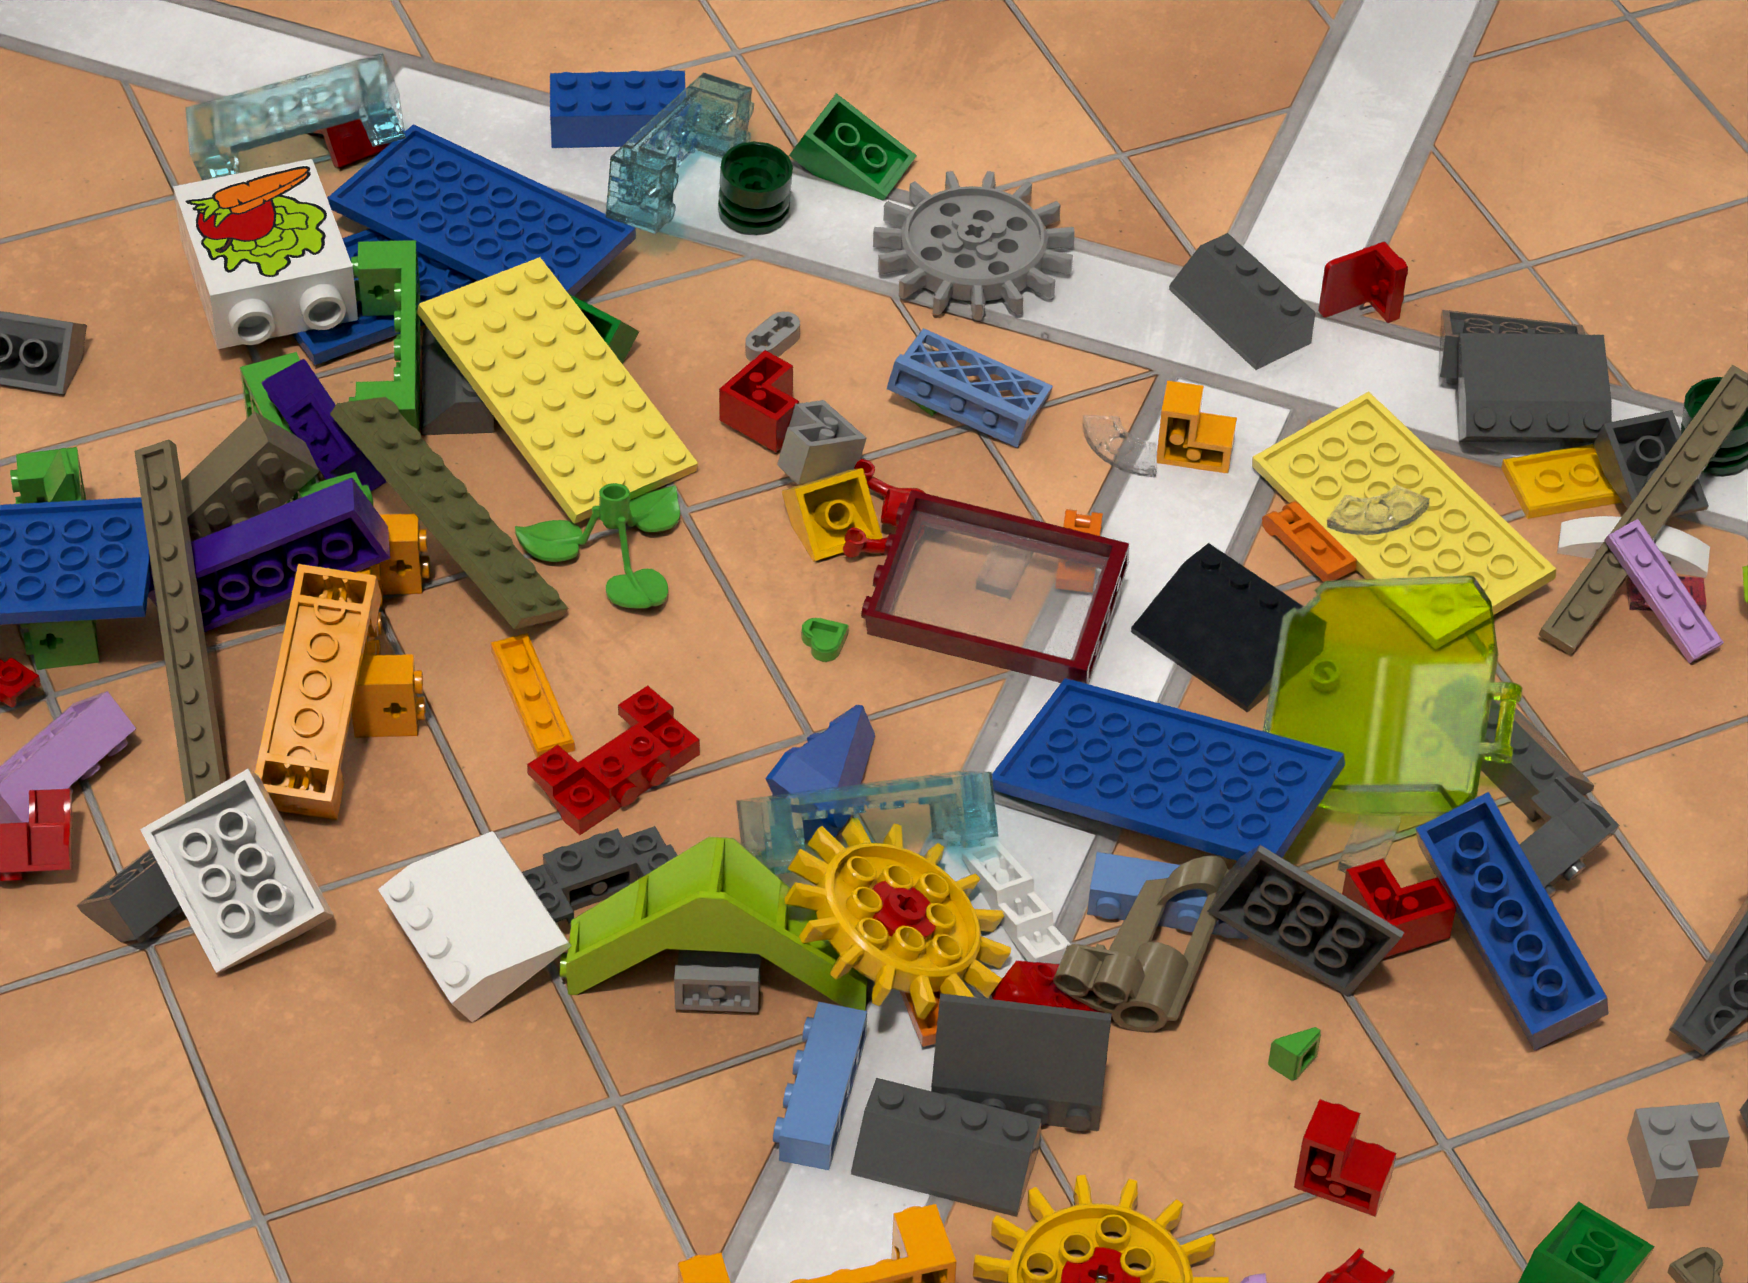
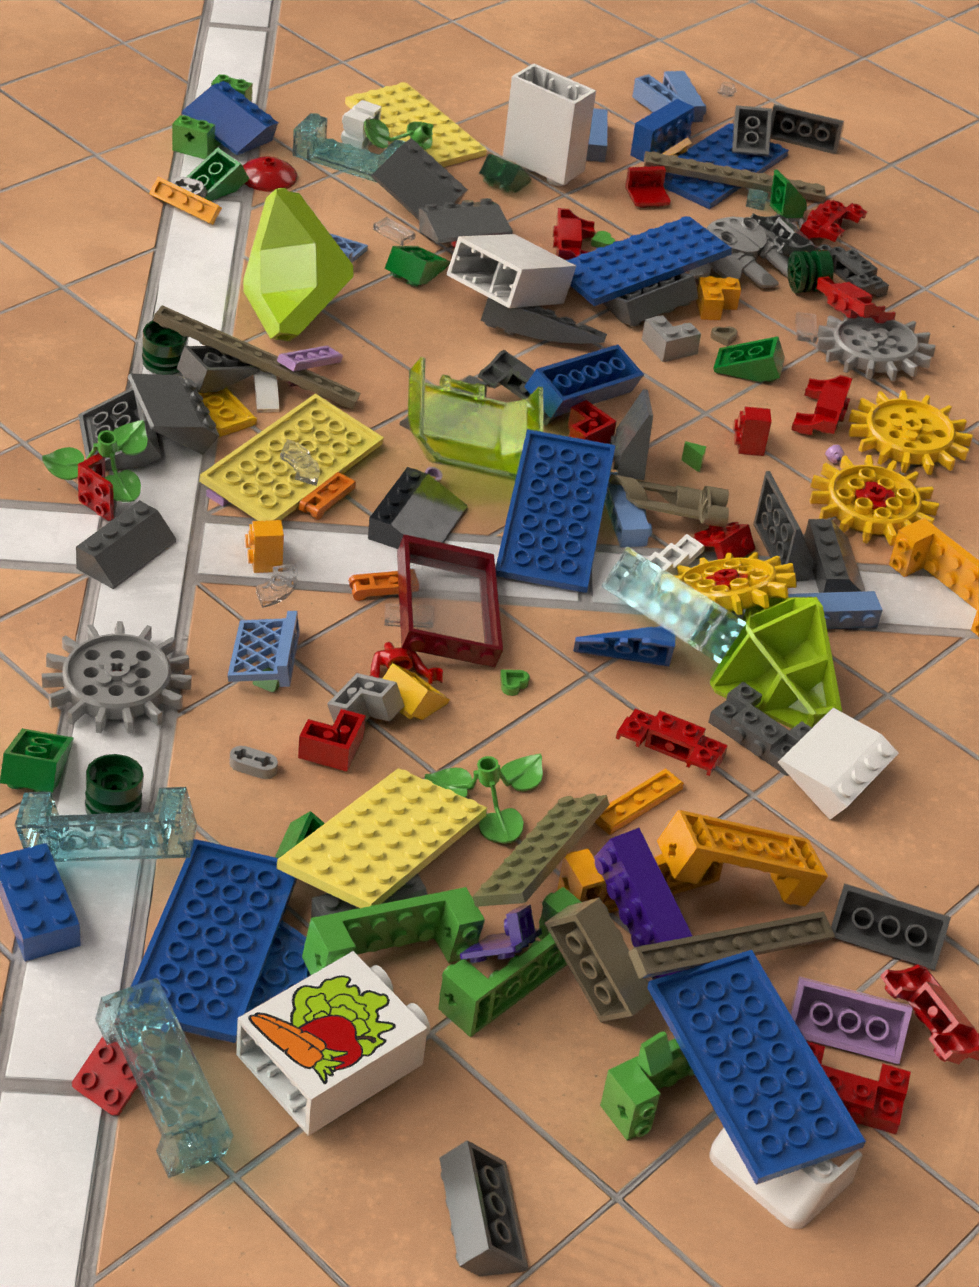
camera: 115 degrees left, 5 degrees down
white slope [140,769,334,973] -> none
none -> bright green plant [42,420,148,502]

